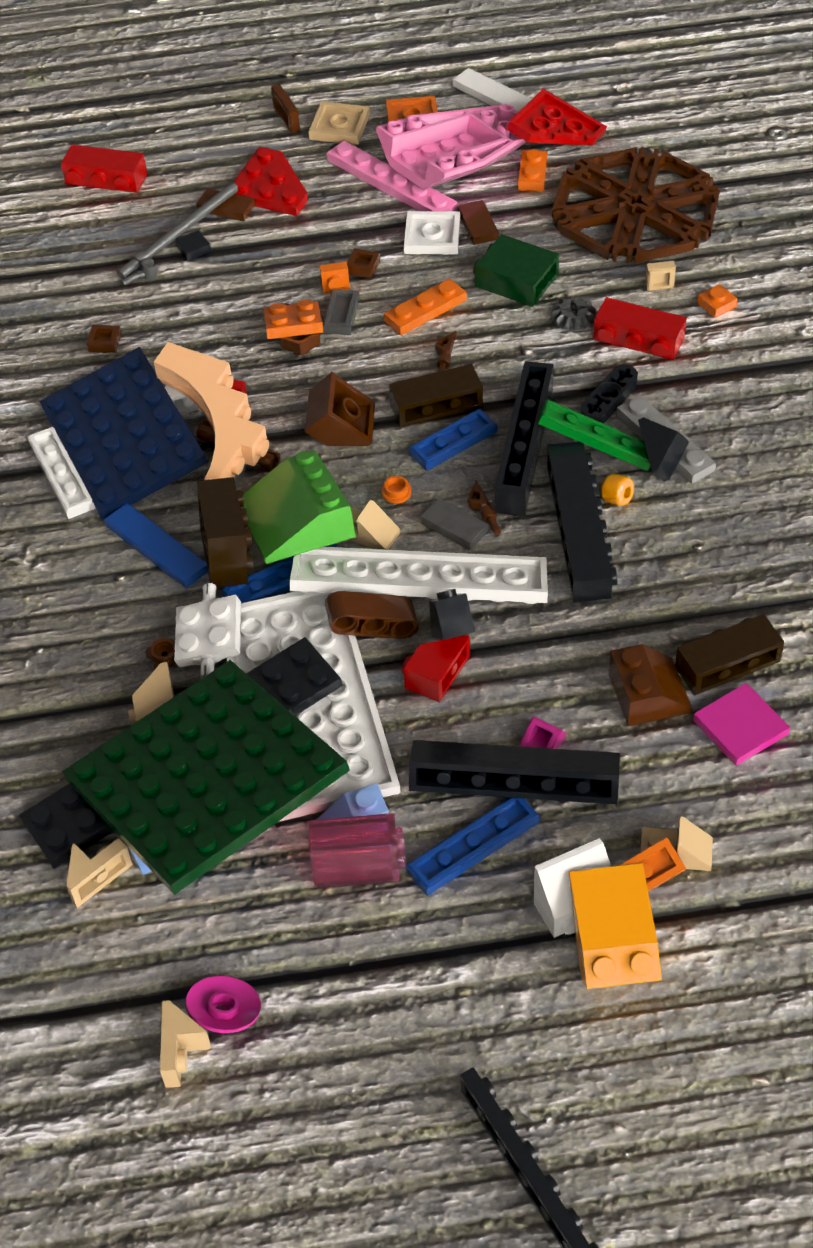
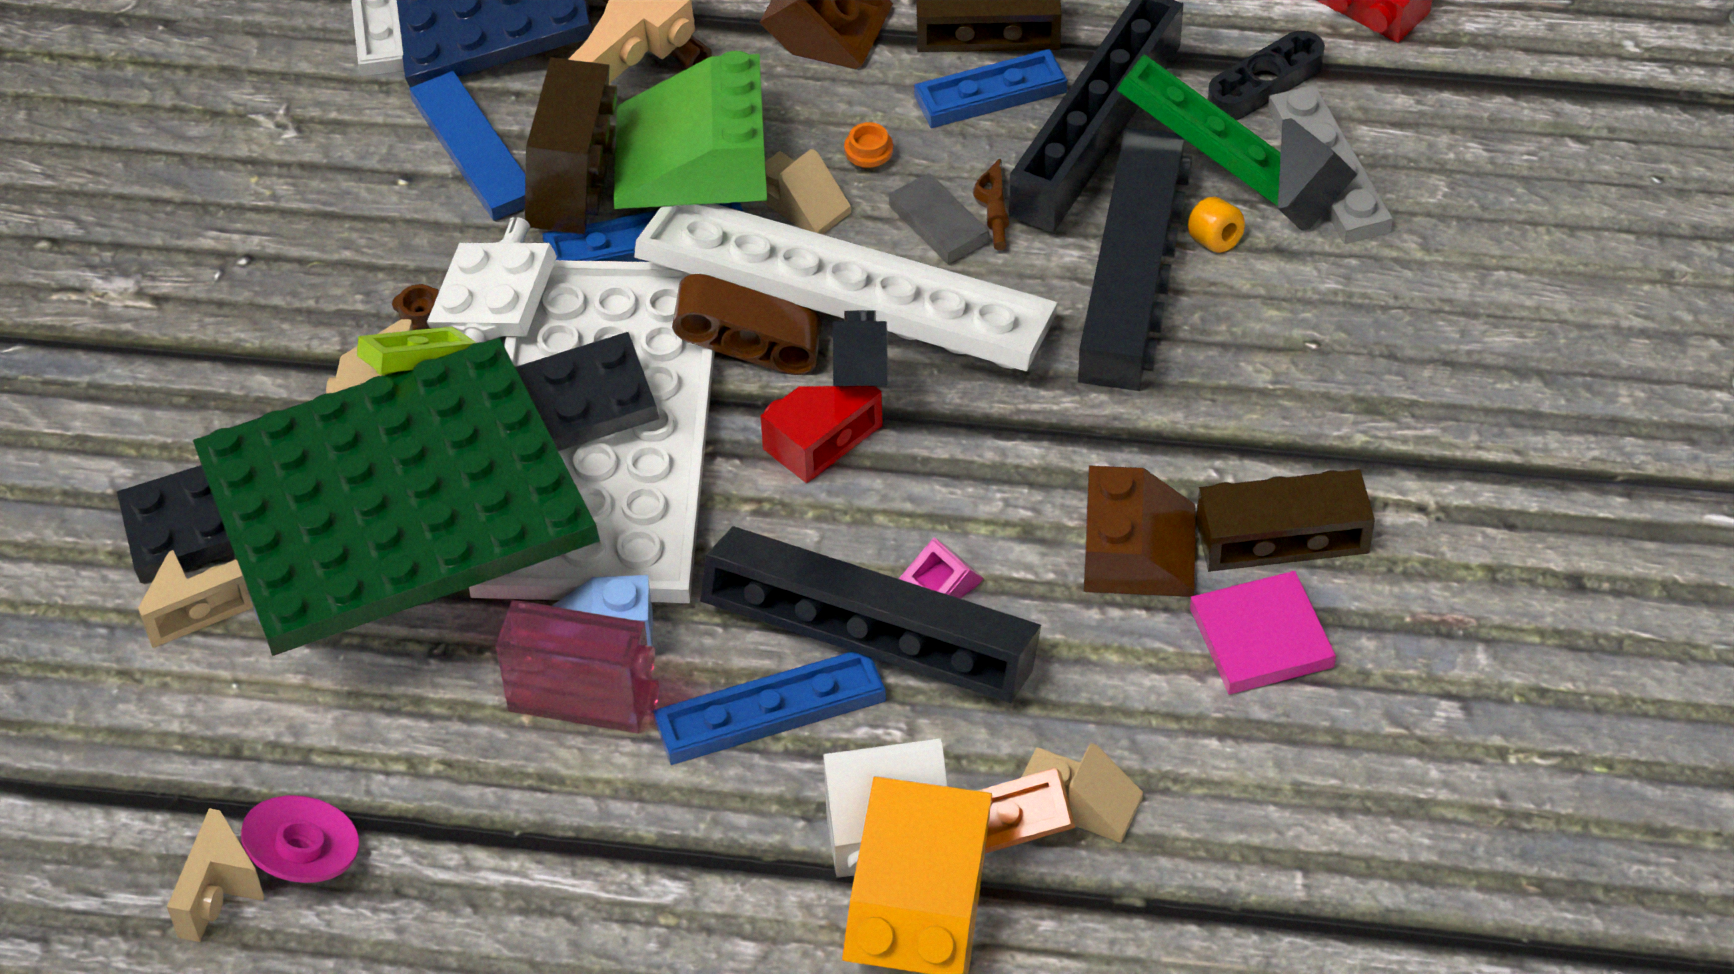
camera: 15 degrees right, 0 degrees up
none -> lime plate [357,326,477,376]

